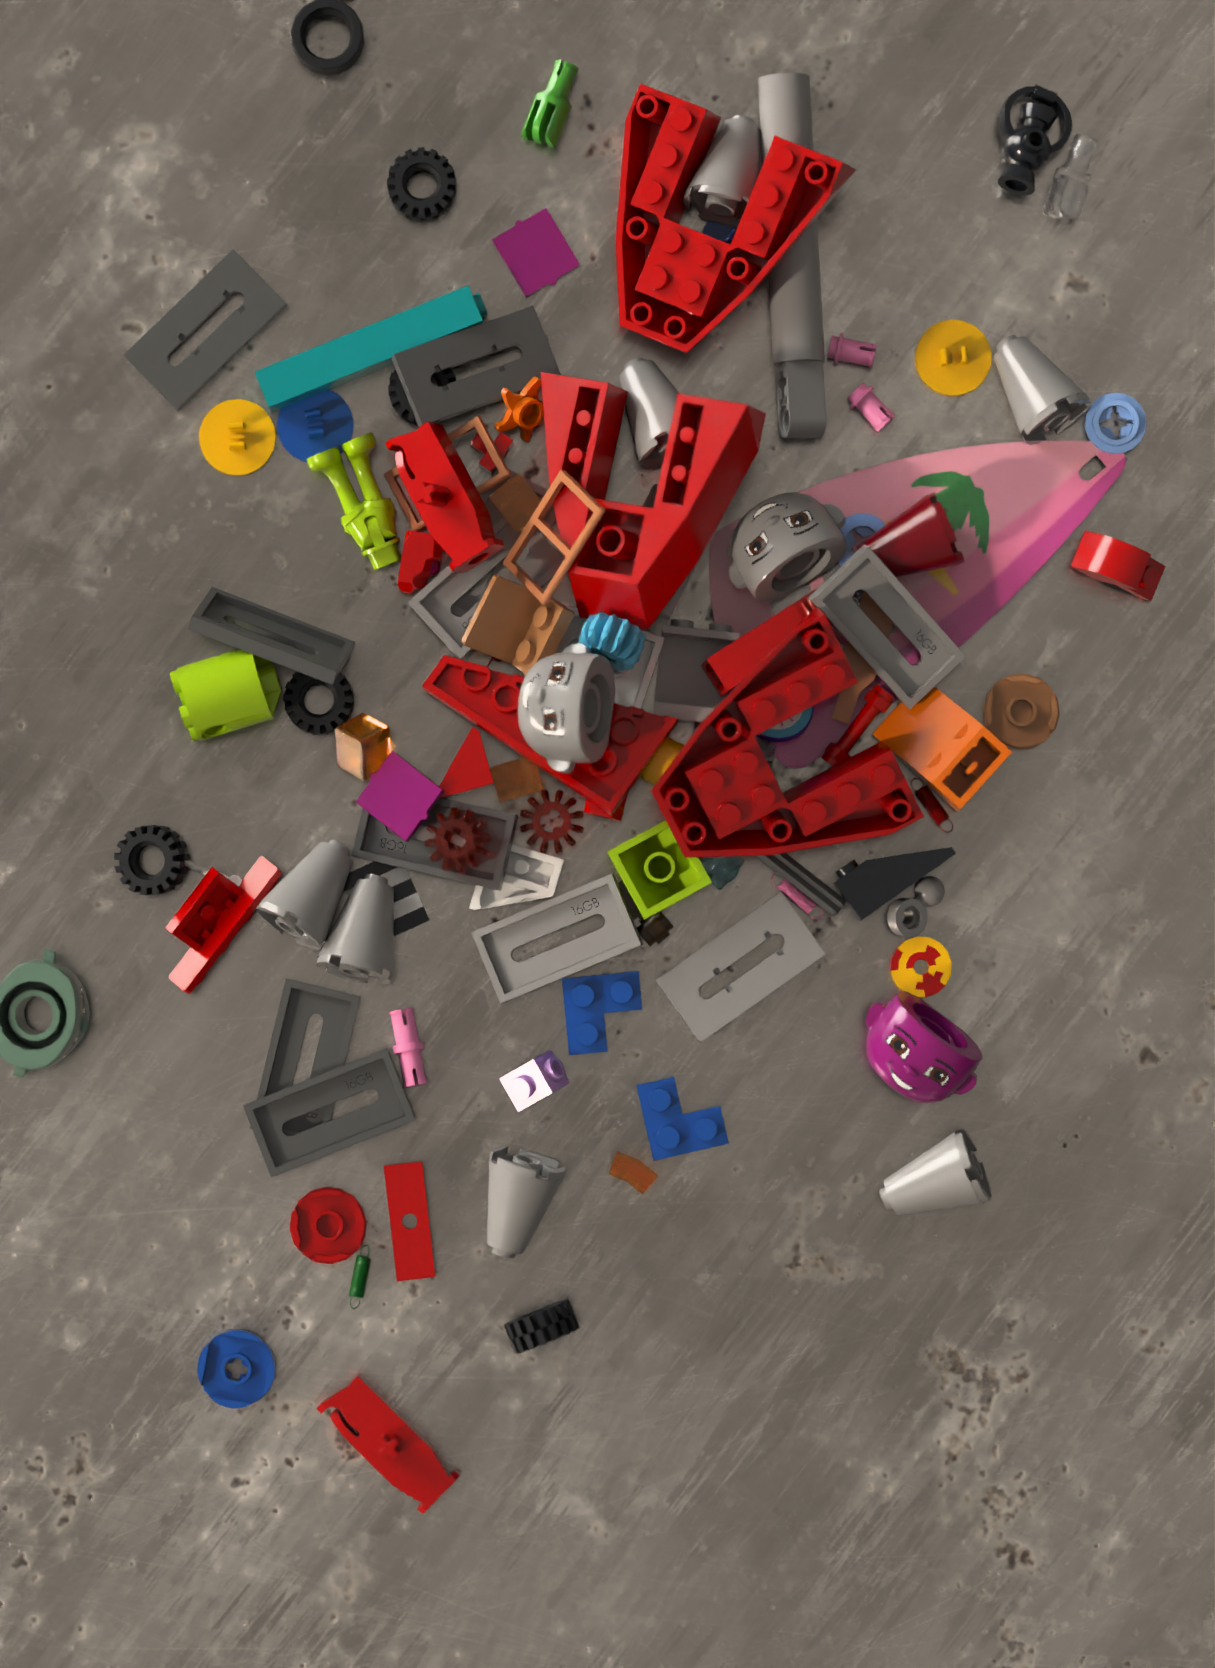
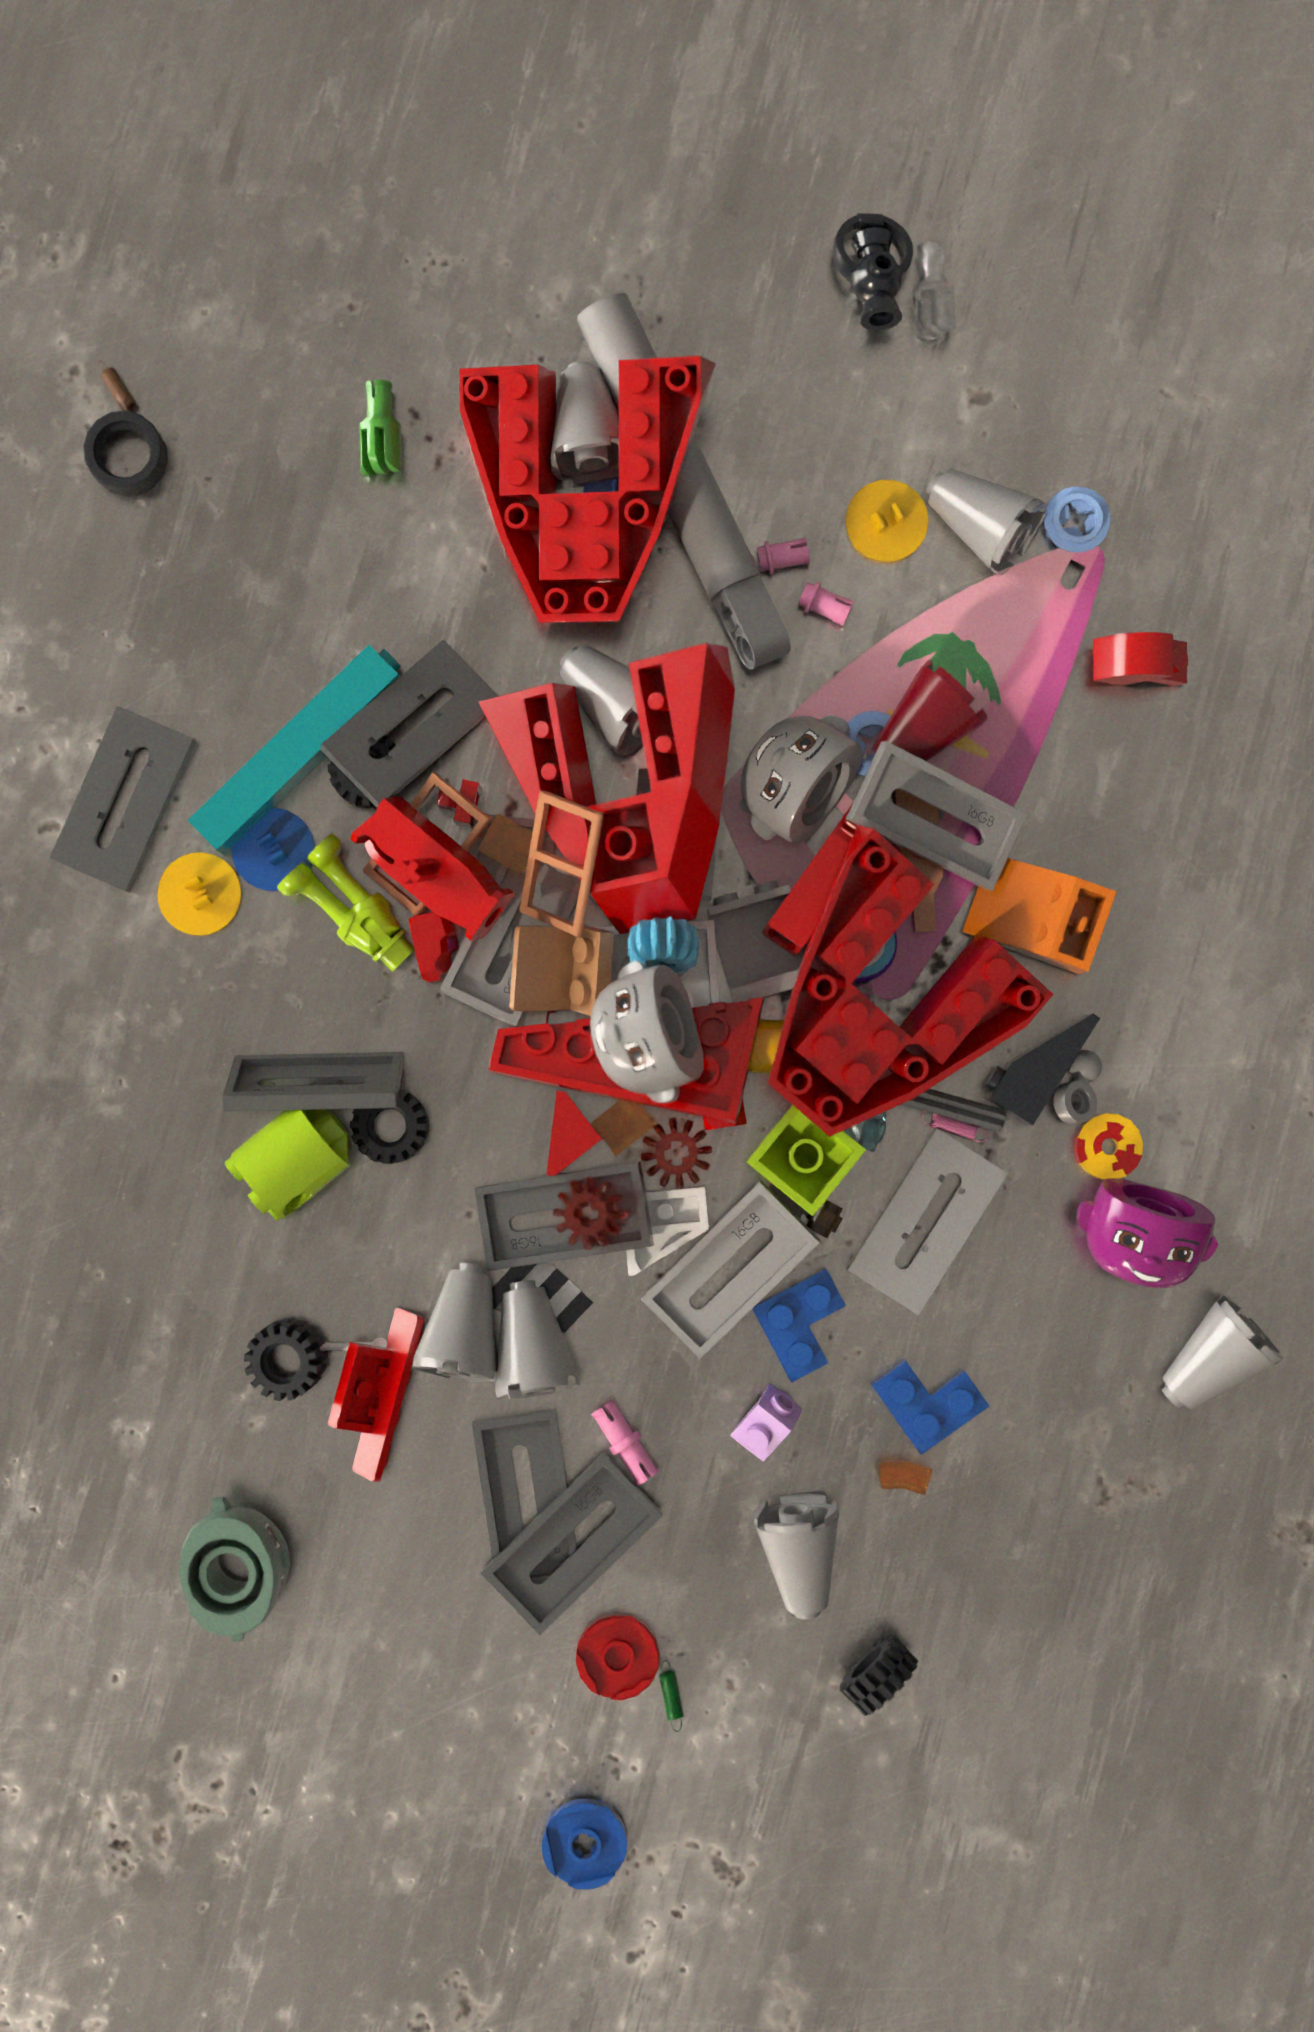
camera: 20 degrees left, 0 degrees up
red piece [316,1373,461,1514] -> none
clear orange panel [335,713,391,781] -> none
magenta piece [356,751,445,842] -> none
red tile [384,1161,436,1281] -> none
black tyre [387,147,457,221] -> none
magenta piece [492,208,580,298] -> none
orange animal [494,376,544,442] -> none
red bar [821,684,895,766] -> none
red piece [911,778,953,832] -> none
medium nougat tile [982,673,1060,750] -> none

